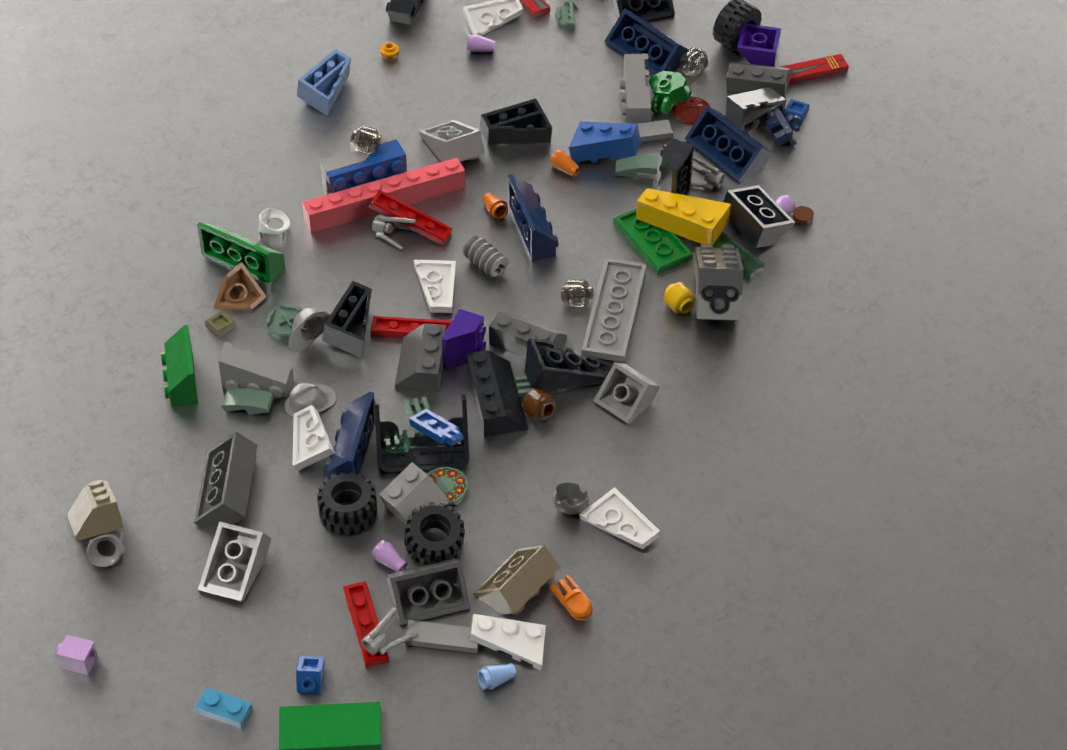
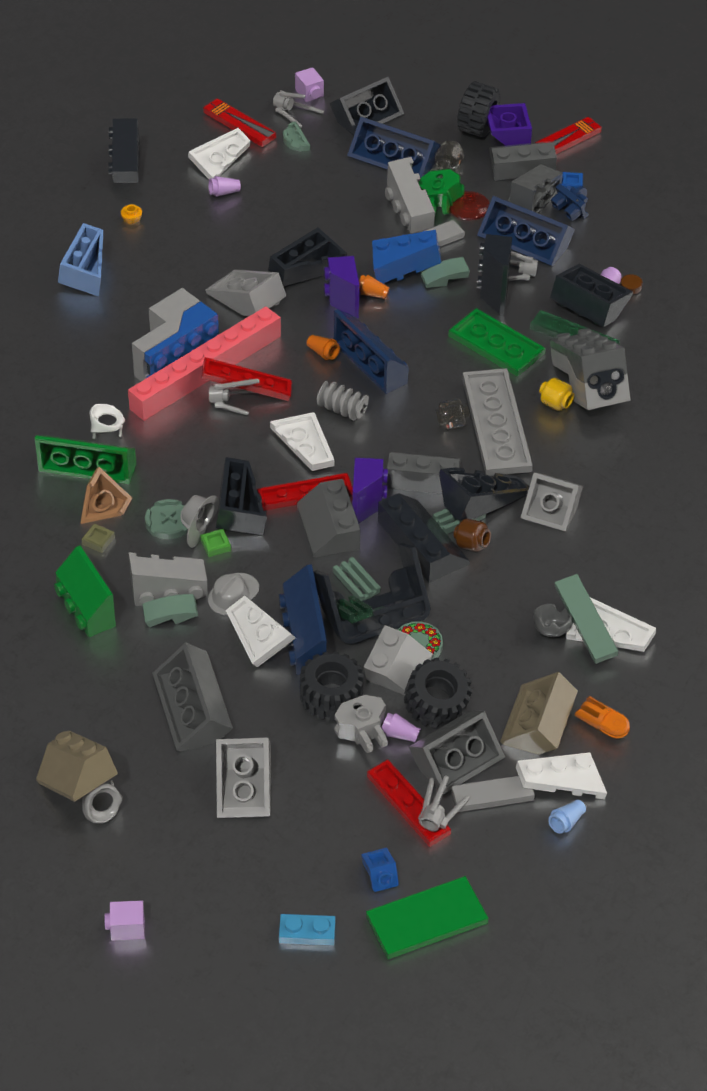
camera: 20 degrees left, 0 degrees up
clear smoke head [350,125,382,155] -> none
blue hinge [409,409,463,446] -> none
yellow wedge [636,188,731,245] -> none
none -> bright green tile [200,529,231,557]
none -> dark purple slope [324,256,359,318]
none -> light grey hinge [334,695,388,753]
none -> sand green tile [555,574,618,664]

